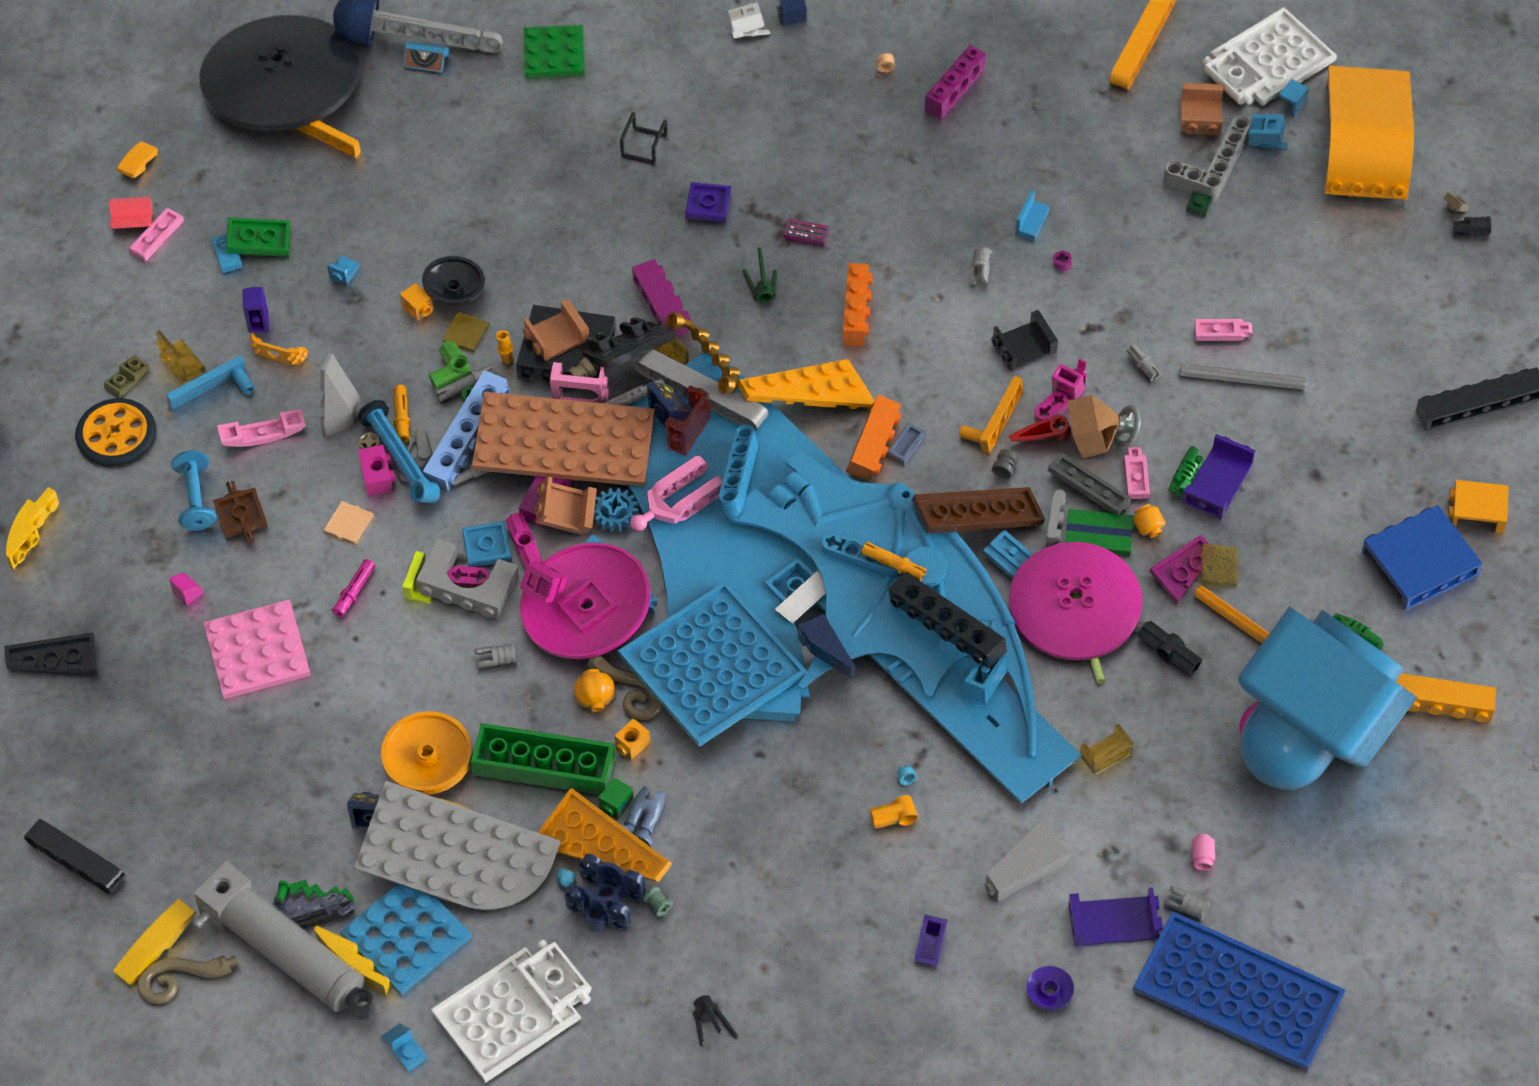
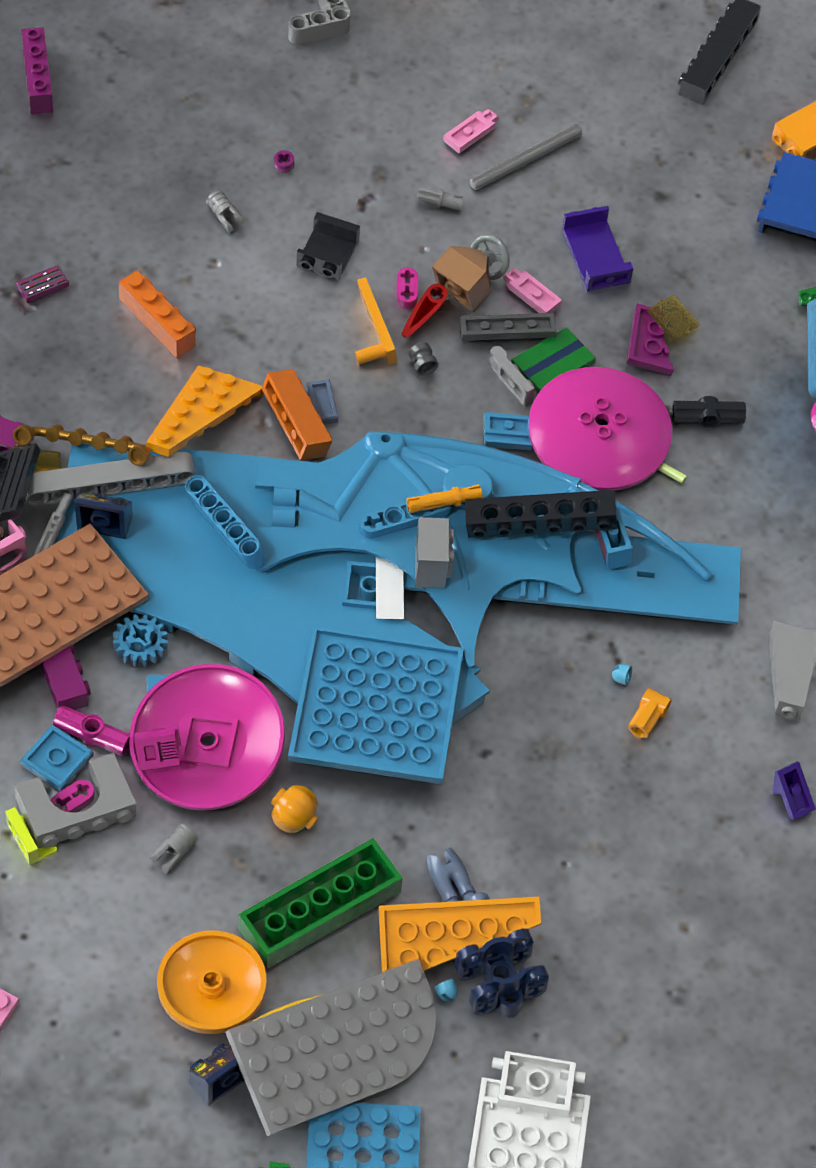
camera: 50 degrees left, 0 degrees up
nougat panel [534,477,597,536] -> none
dark tan plant [588,655,662,721] -> none
green brick [598,777,634,819] -> none
light orange brick [614,718,650,760] -> none
bright pink piece [630,456,723,531] -> none
sand green bush [642,885,673,917] -> none
clear red panel [665,385,710,456] -> none
black plant [692,995,738,1046] -> none
dark green plant [743,247,777,302] -> none
dark blue slope [798,614,855,679] -> none
reddish brown plate [912,487,1045,533] -> none
dark azure panel [1015,190,1050,241] -> none
dark pink piece [1051,358,1087,400] -> none
clear yellow panel [1080,724,1134,775] -> none
light orange head [1133,504,1165,538] -> none
green hinge [1168,446,1204,496] -> none
dark green plate [1186,191,1213,217] -> none
light orange axle [1194,586,1269,643] -> none
none -> light grey brick [415,517,454,588]

